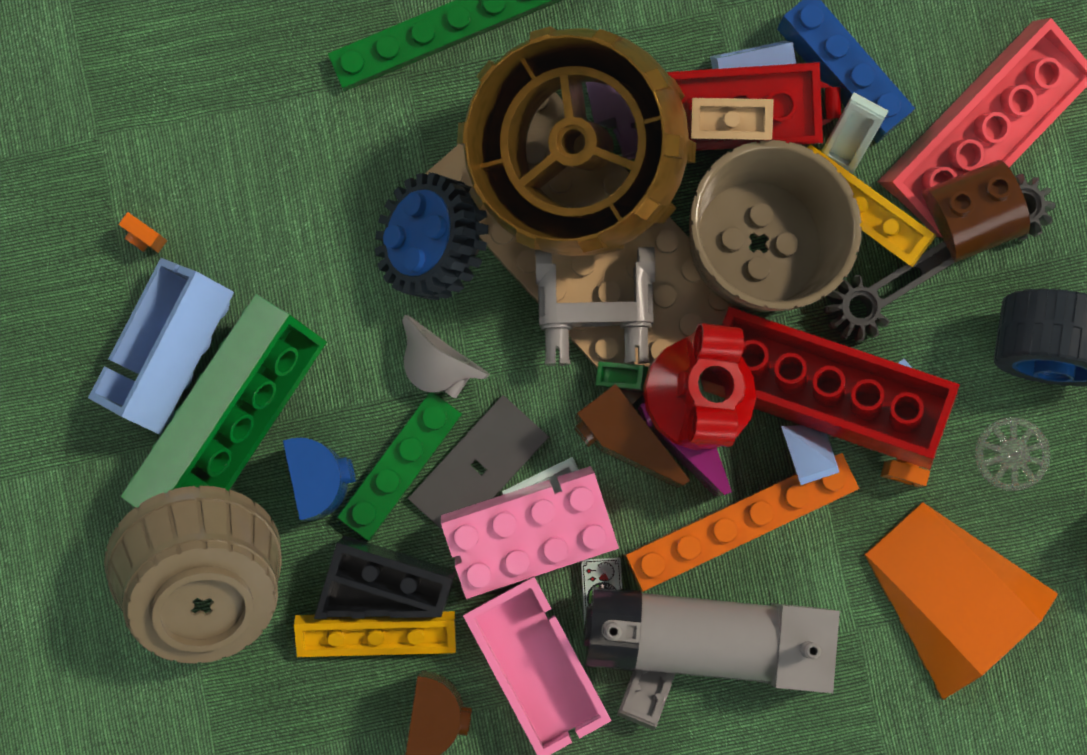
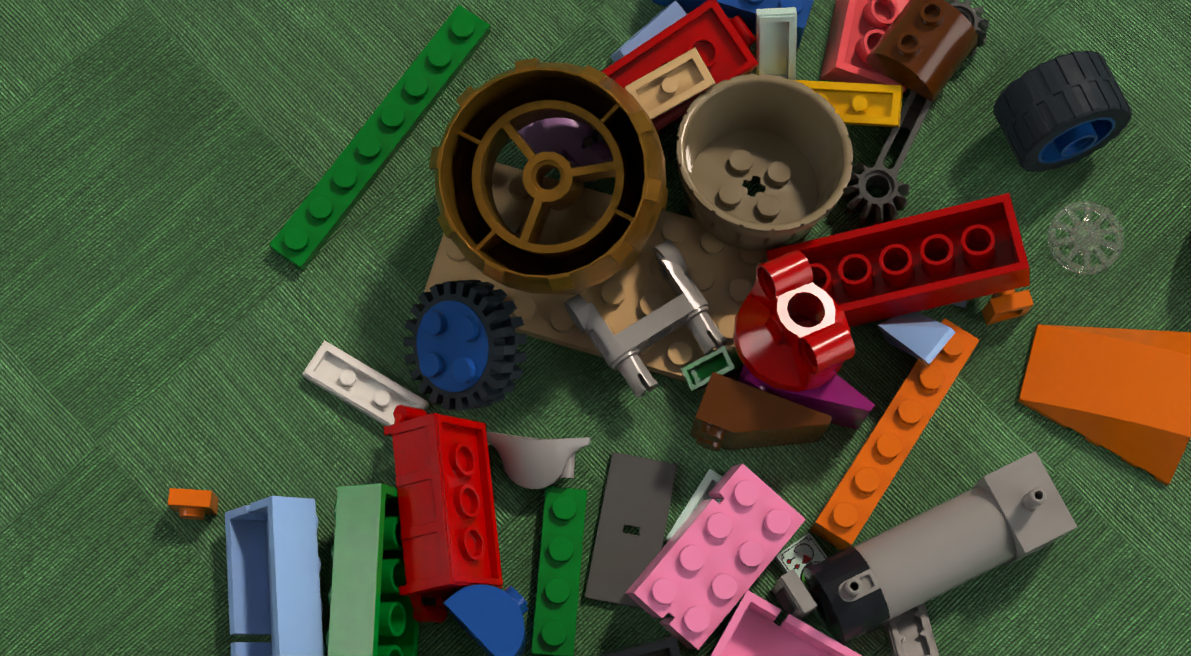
camera: 30 degrees left, 10 degrees down
none -> white tile [302,340,429,426]
none -> red container [384,405,503,623]
none -> light grey tile [772,569,817,620]

